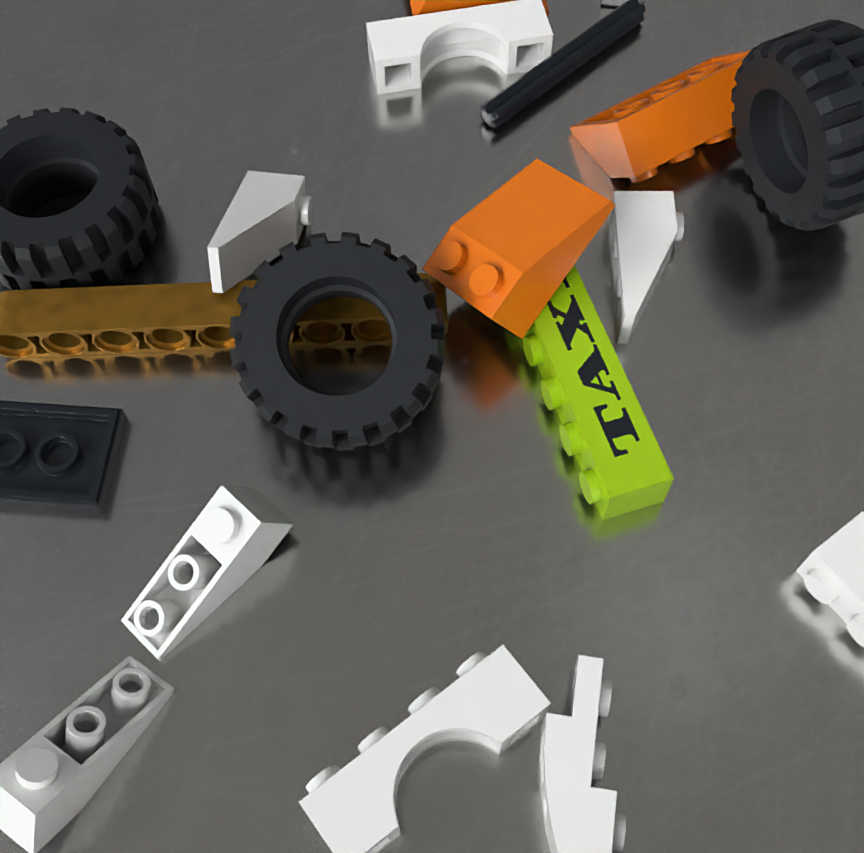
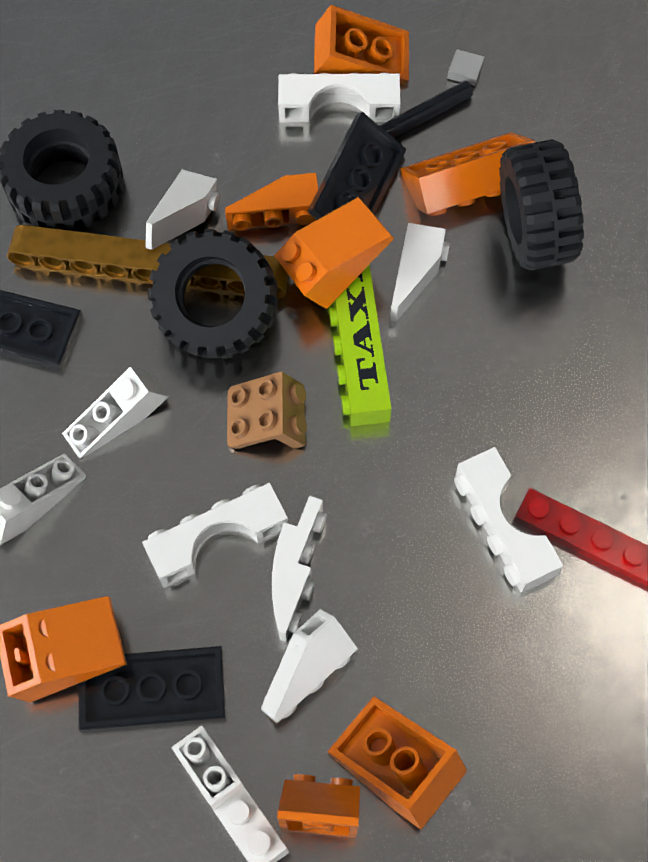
camera: 10 degrees right, 5 degrees up
none -> orange slope [225,173,318,231]
none -> medium nougat bracket [227,371,307,449]
none -> black tile [307,111,407,220]

